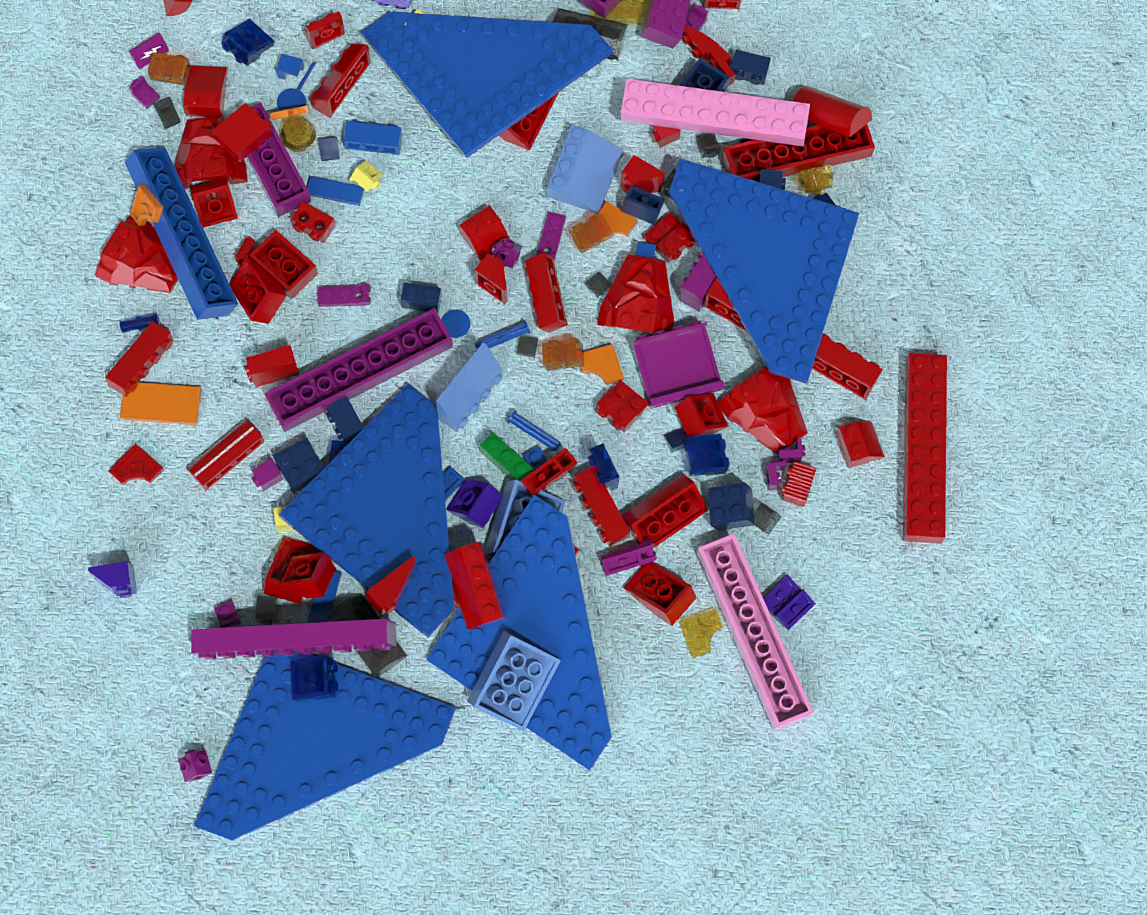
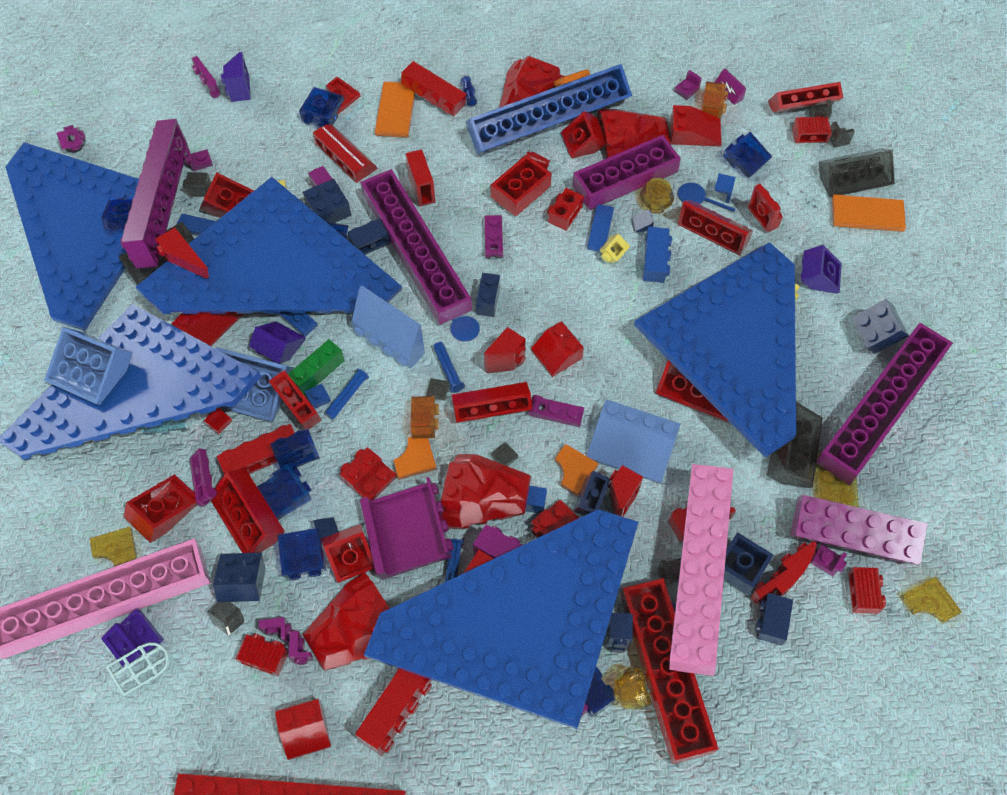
camera: 95 degrees right, 10 degrees down
clear smoke panel [153,96,181,129] -> none
red brick [212,103,272,163] -> none
red slope [229,256,287,324] -> none
orange tile [269,105,310,120] -> none
red slope [279,552,336,599] -> none
red slope [445,541,506,630] -> none
magenta brick [491,238,523,269] -> none
clear orange brick [570,214,615,253] -> none
red brick [793,86,872,137] -> none
none -> light aqua window [106,642,169,696]
none -> magenta plate [191,56,220,98]
none -> clear blue plate [257,463,312,520]
none -> clear blue plate [299,87,344,128]
none -> blue axle [445,539,464,582]

